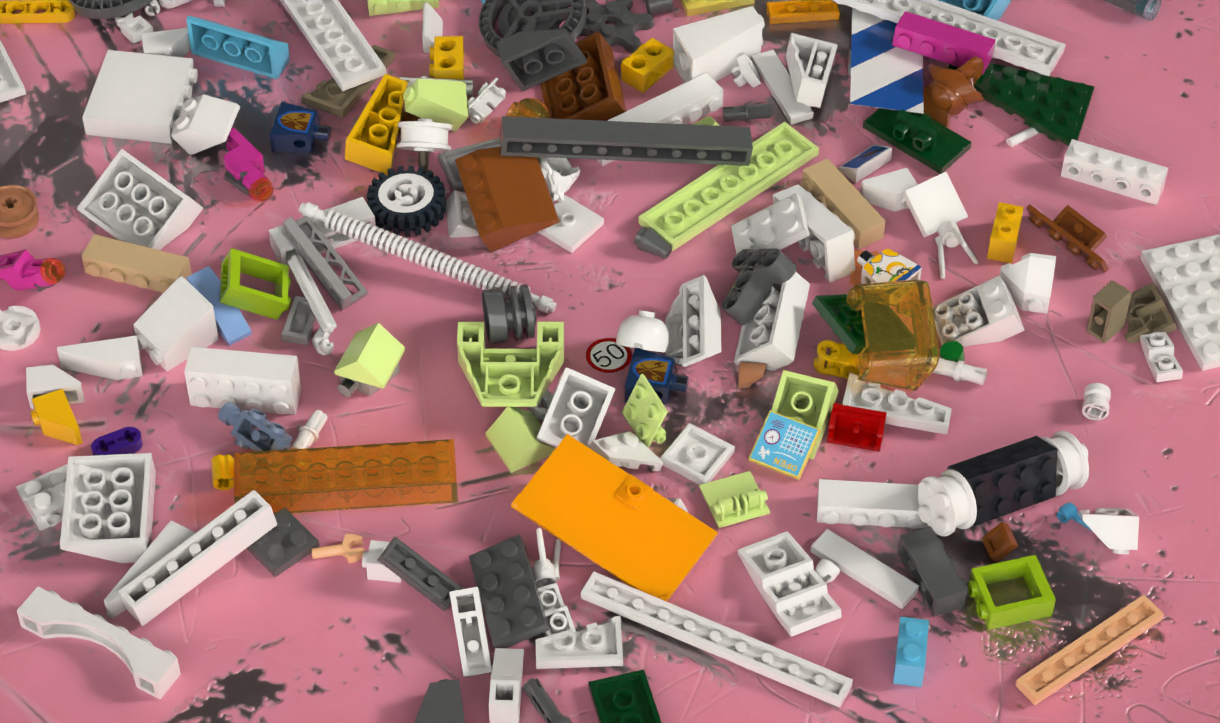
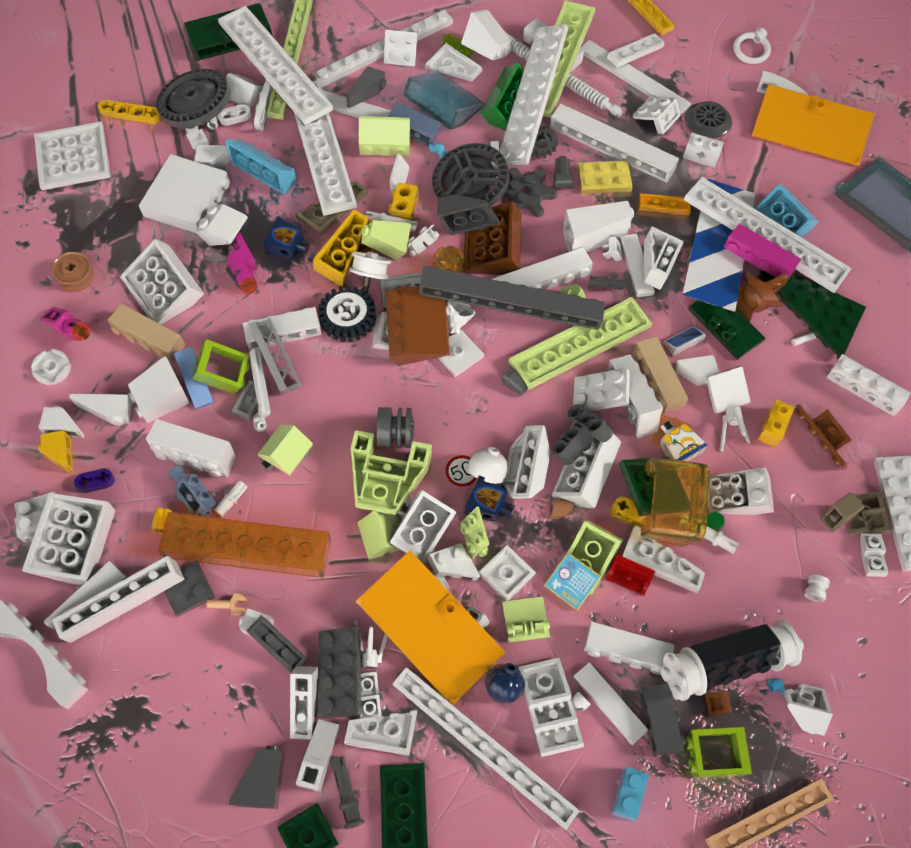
camera: 10 degrees right, 15 degrees up
white hose [299,202,557,313] -> none
yellow brick [621,38,674,93] -> none
white slope [1000,253,1056,314] -> none
none -> dark blue plant [484,663,526,703]

